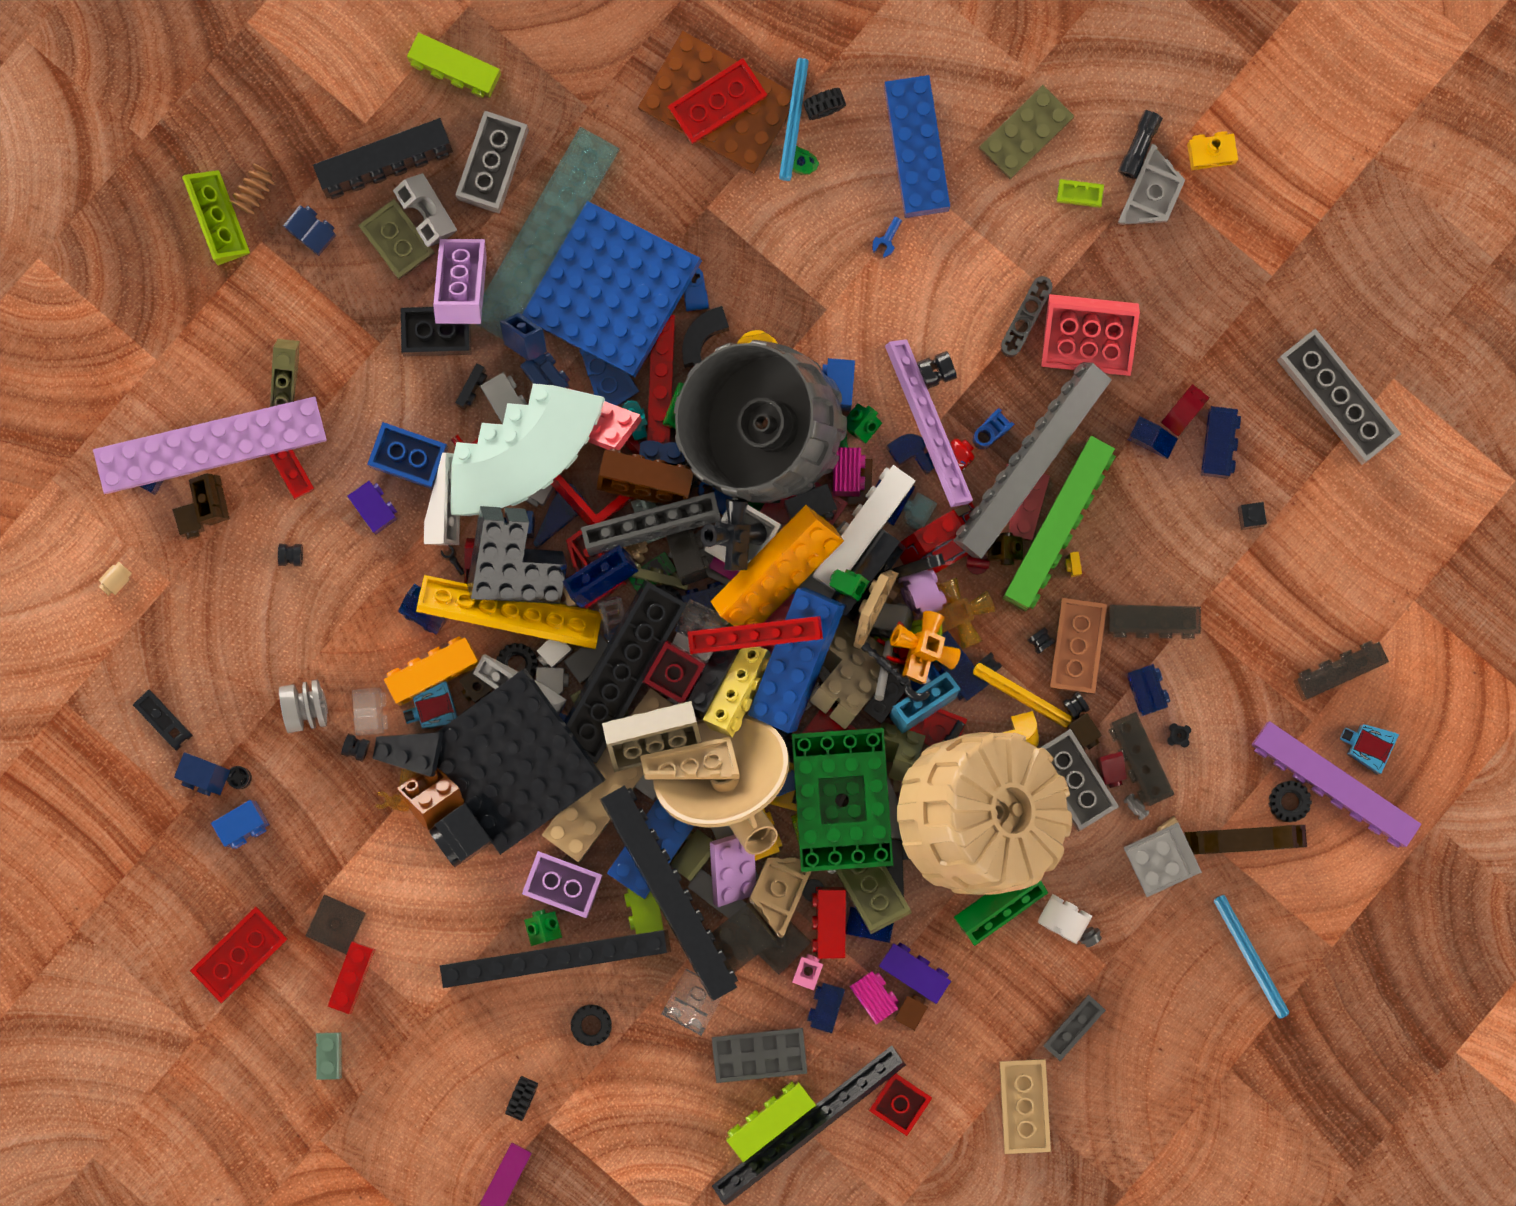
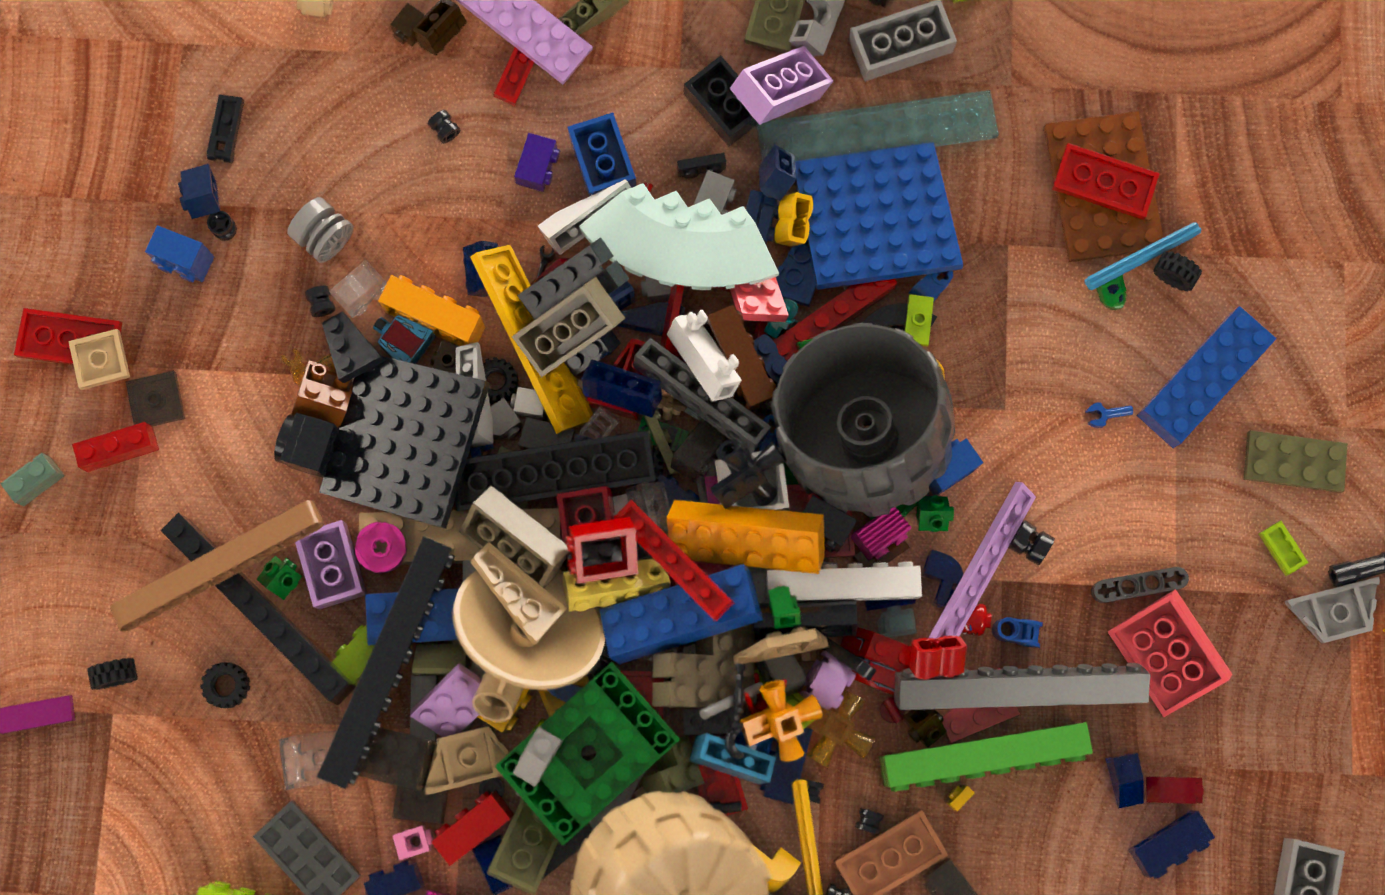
camera: 50 degrees right, 5 degrees down
none -> tan plate [68,329,130,390]
none -> medium nougat beam [110,500,324,632]
none -> dark pink plate [355,522,407,573]
none -> dark tan brick [512,277,625,377]
none -> light grey slope [513,727,563,787]
none -> red window [566,517,638,584]
none -> white brick [667,310,741,402]
none -> yellow brick [774,192,813,247]
none -> lime plate [904,294,934,347]
none -> red brick [909,635,967,680]

